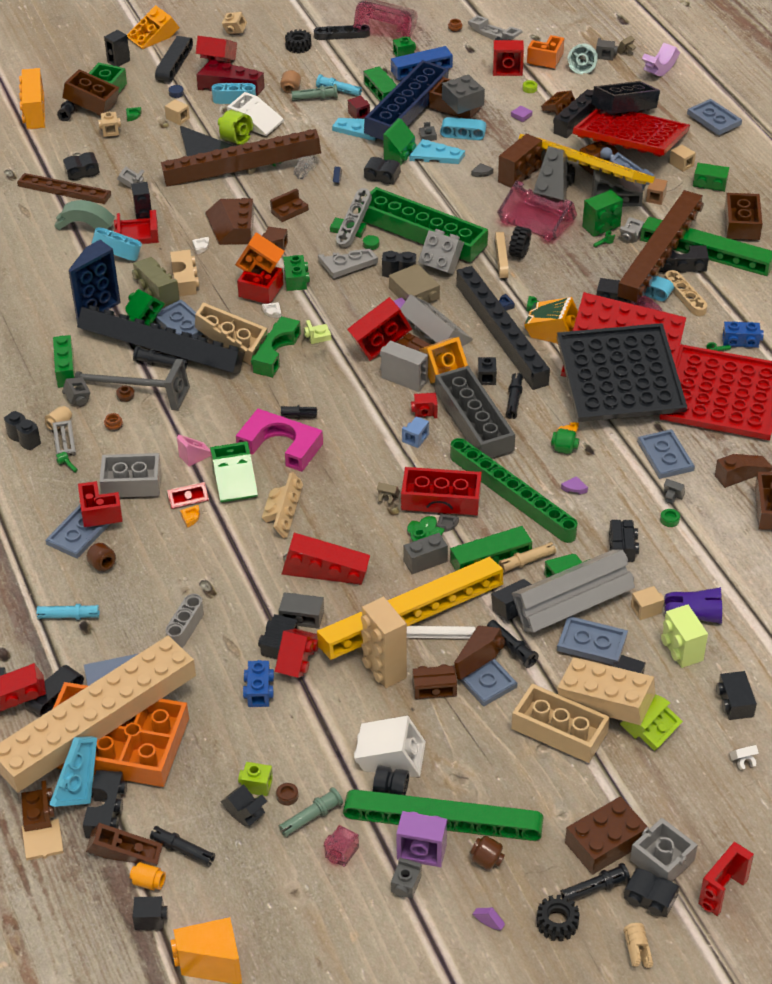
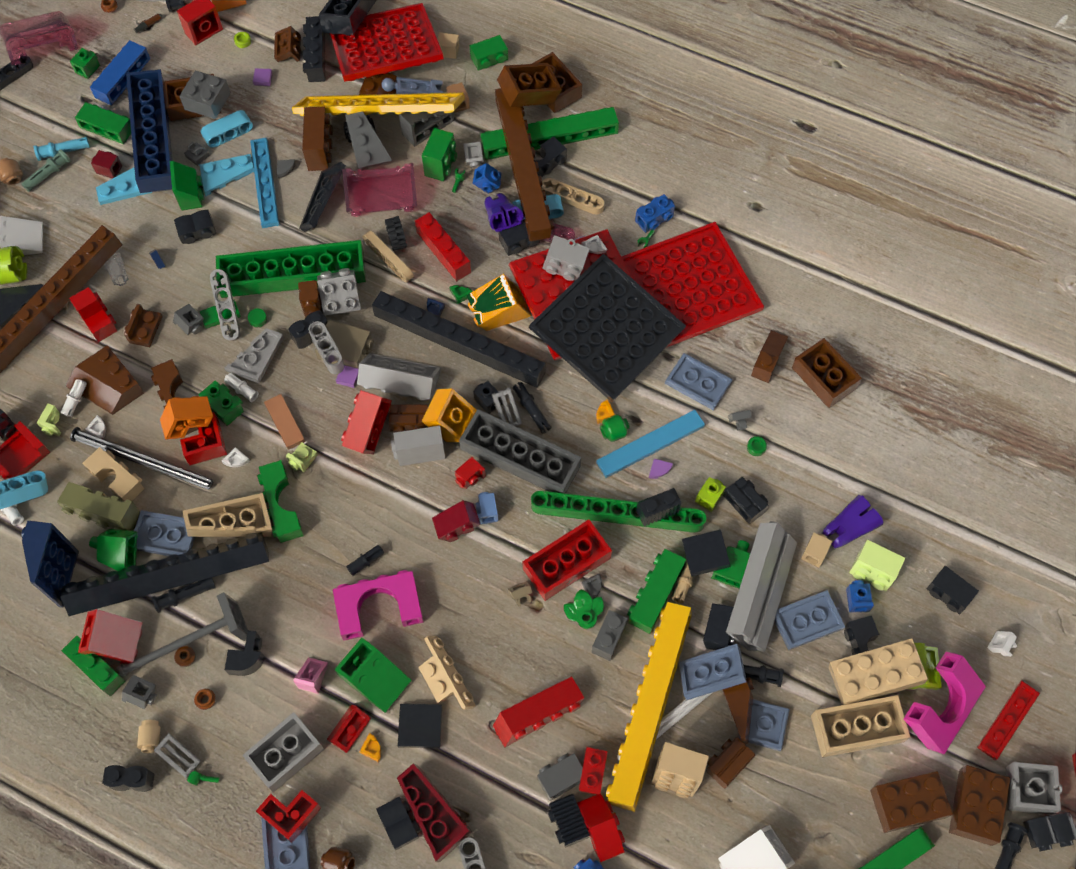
camera: 40 degrees left, 20 degrees up
none -> yellowish green bracket [37,403,61,436]
none -> white axle [60,379,87,417]
none -> red brick [69,287,117,342]
none -> axle [70,427,214,490]
none -> panel [78,609,143,665]
none -> piece [134,13,162,33]
none -> dark grey brick [173,304,204,335]
none -> white axle [224,373,259,402]
none -> black brick [224,630,265,676]
none -> dark azure tile [250,138,280,228]
none -> nougat tile [264,394,305,450]
none -> reddish brown brick [298,280,324,318]
none -> black wing [299,162,346,232]
none -> light grey beam [309,321,344,374]
none -> black brick [376,796,421,850]
none -> black tile [397,704,442,748]
none -> dark red wedge [397,763,473,862]
none -> red brick [415,212,471,282]
none -> dark red brick [432,500,481,542]
none -> blue brick [473,163,502,193]
none -> dark purple piece [484,193,523,232]
none -> light grey tile [491,387,522,426]
none -> reddish brown brick [497,63,562,107]
none -> light grey brick [542,235,589,281]
none -> red bracket [579,747,608,795]
none -> white tile [581,235,607,254]
none -> dark azure tile [596,410,705,478]
none -> black brick [636,488,682,526]
none -> sand blue plate [679,644,747,700]
none -> black tile [682,529,731,577]
none -> lime brick [695,477,726,512]
none -> blue brick [846,580,874,612]
none -> reddish brown brick [870,771,953,833]
none -> dark pink arch [904,652,986,754]
none -> red tile [977,681,1040,760]

